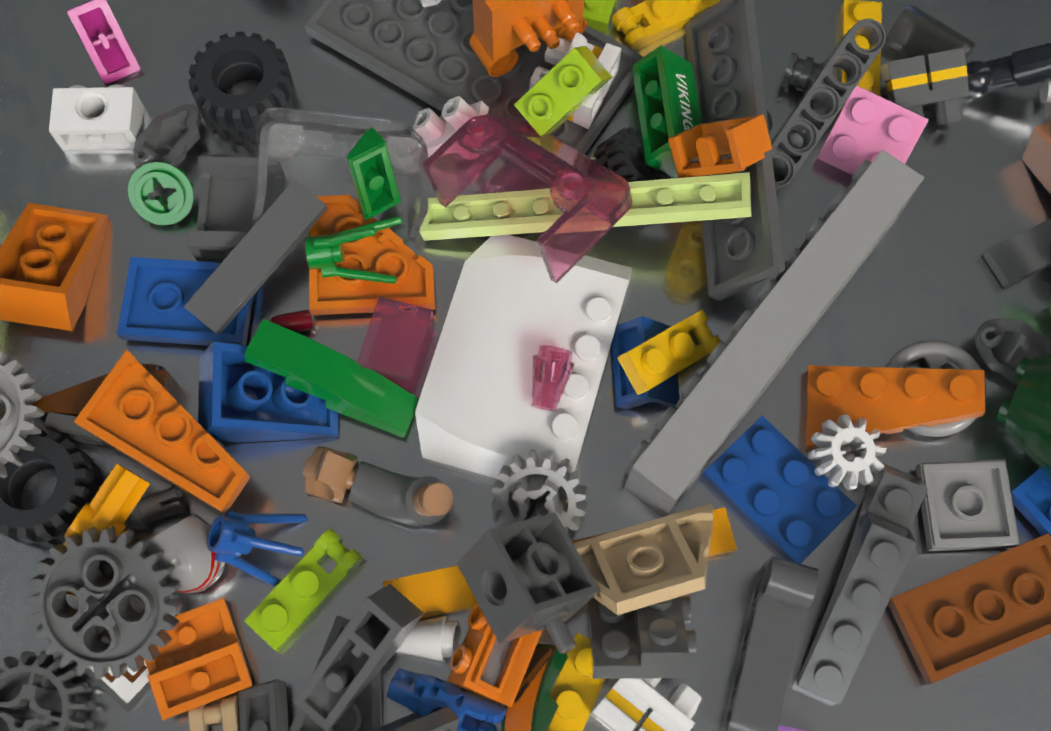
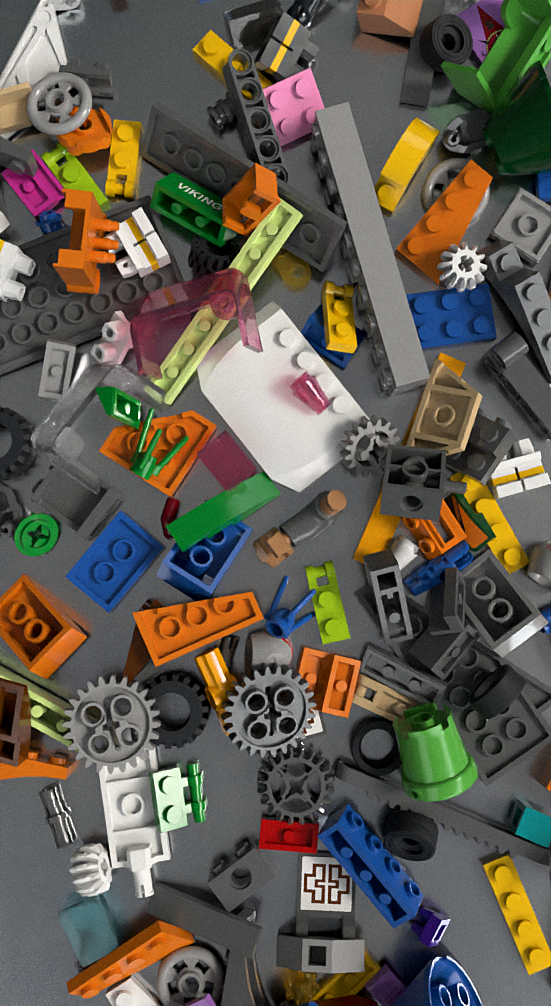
camera: 55 degrees left, 15 degrees up
dark grey tile [184,179,328,335] -> none
lime brick [514,46,613,137] -> none
none -> light grey plate [38,339,76,401]
none -> yellow arch [374,117,440,212]

